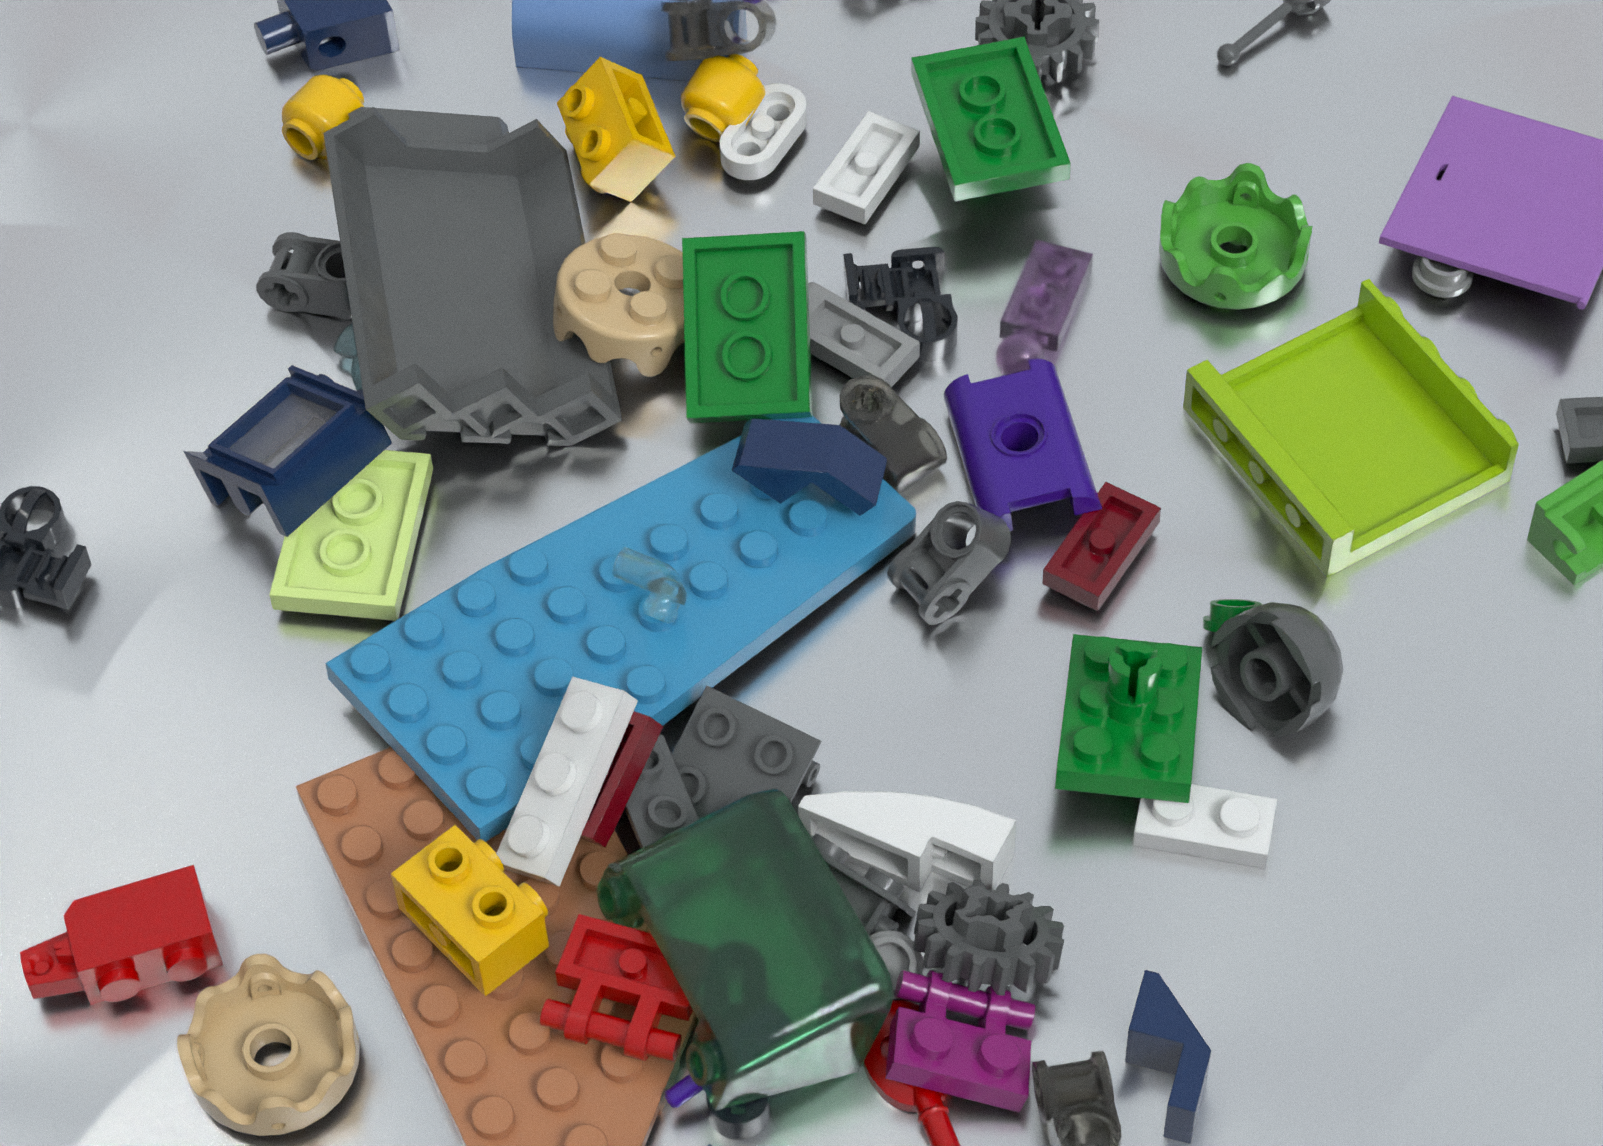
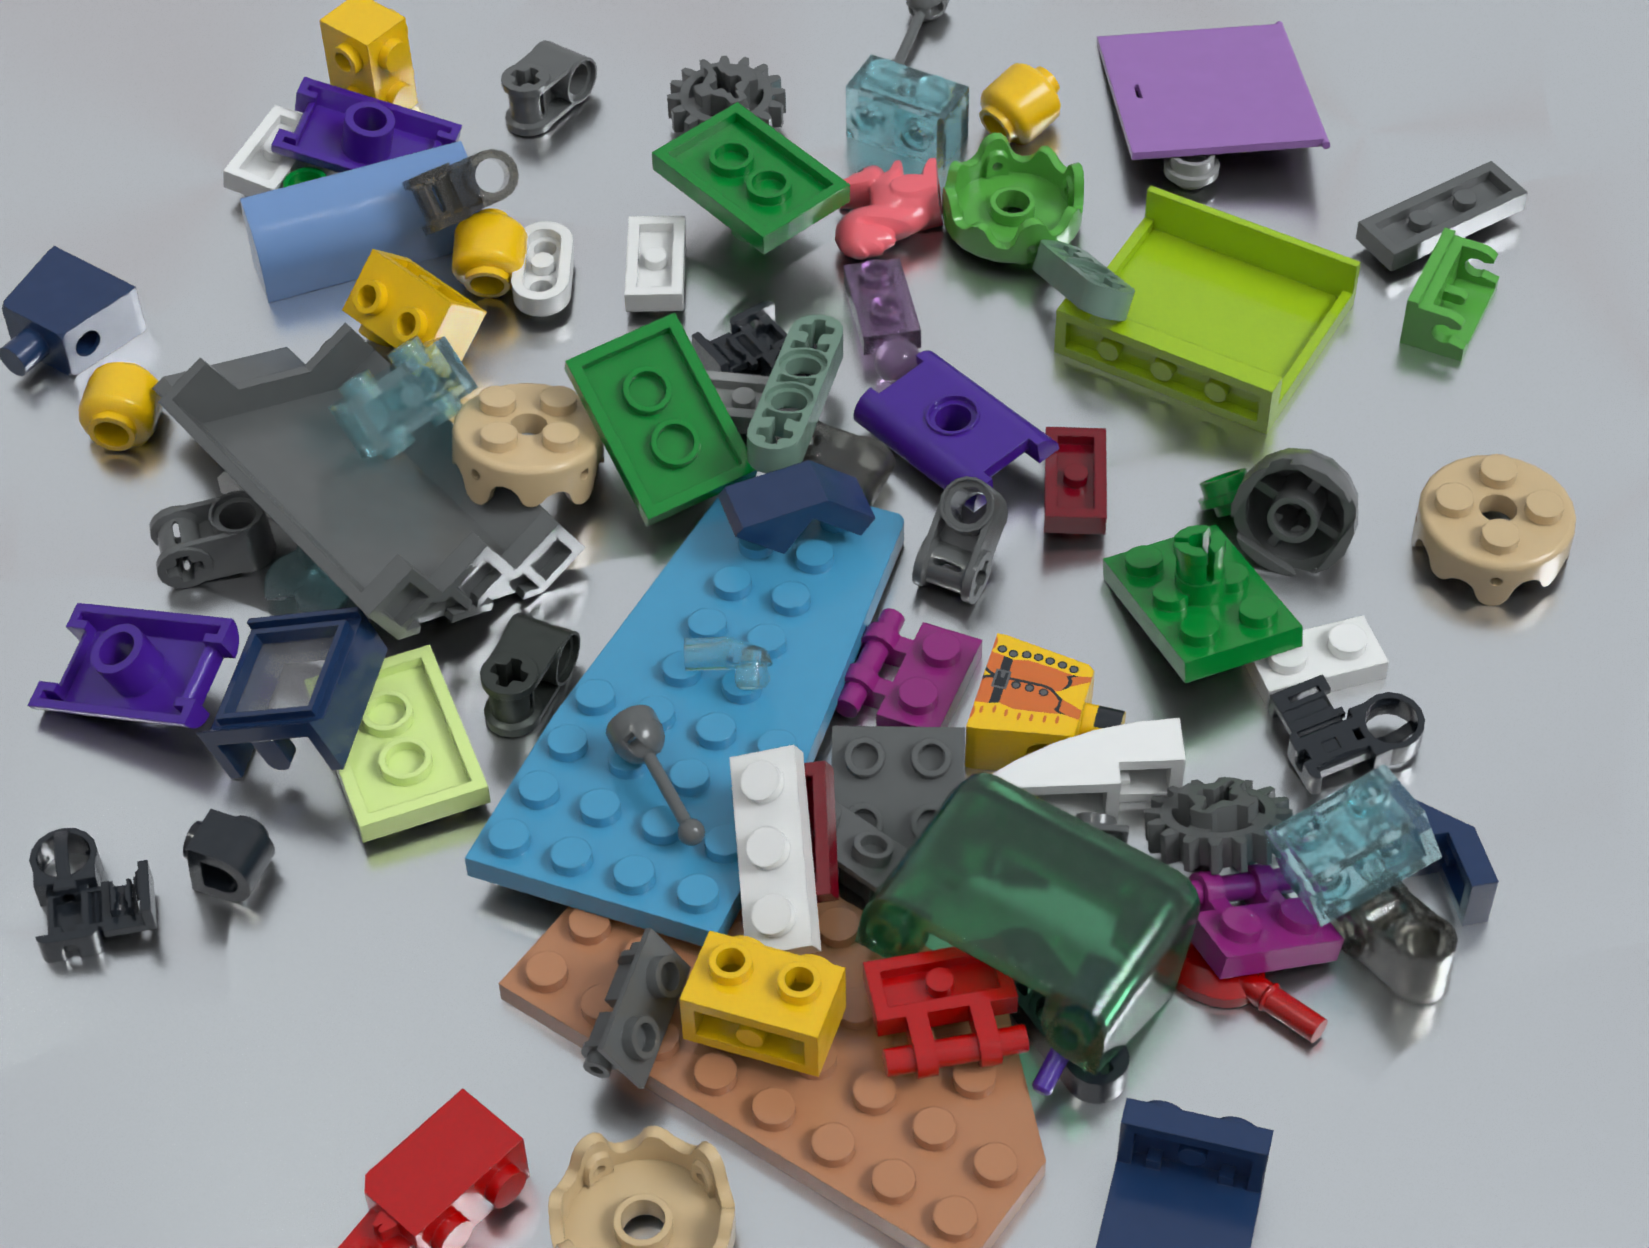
camera: 30 degrees left, 5 degrees down
none -> dark purple piece [27,603,239,729]
none -> black plate [183,809,275,902]
none -> clear light blue brick [328,335,478,460]
none -> pearl dark grey piece [480,613,580,737]
none -> dark grey hinge [581,928,691,1088]
none -> dark grey hinge [606,705,705,846]
none -> sand green beam [747,314,843,473]
none -> coral animal [835,158,943,260]
none -> magenta plate [835,608,983,727]
none -> clear light blue brick [846,54,969,170]
none -> torso [965,633,1126,771]
none -> yellow head [979,63,1061,145]
none -> sand green beam [1032,239,1135,321]
none -> clear light blue brick [1264,764,1442,927]
none -> black piece [1268,674,1425,794]
none -> tan plate [1411,454,1576,606]

